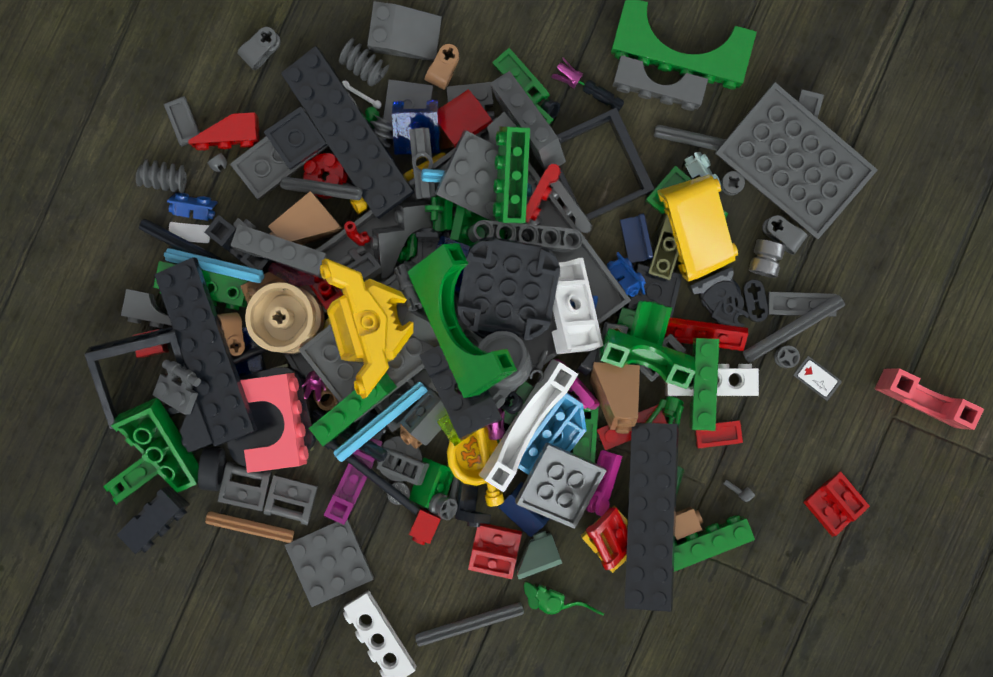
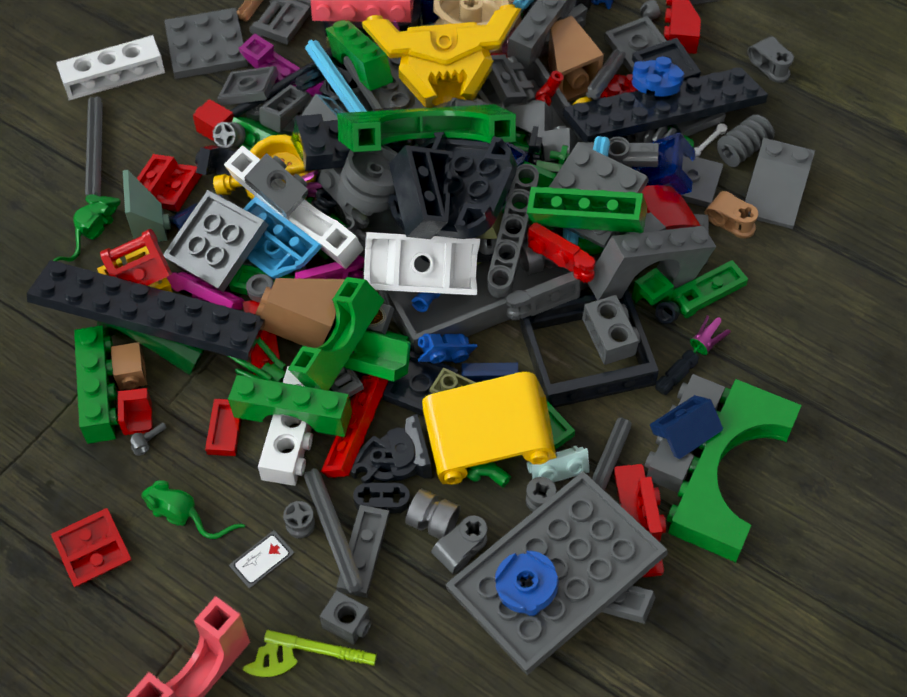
camera: 100 degrees right, 30 degrees down
none -> red panel [118,388,153,435]
none -> green animal [141,480,246,539]
none -> dark grey tile [217,66,279,106]
none -> lime piece [243,630,377,677]
none -> dark grey brick [244,153,308,219]
none -> dark grey tile [246,274,274,302]
none -> dark grey brick [320,591,371,645]
none -> black wedge [389,145,453,240]
none -> blue plate [495,551,559,616]
none -> dark grey brick [582,295,640,365]
none -> red bracket [614,464,666,577]
none -> blue plate [632,57,684,96]
none -> dark blue panel [650,395,723,459]

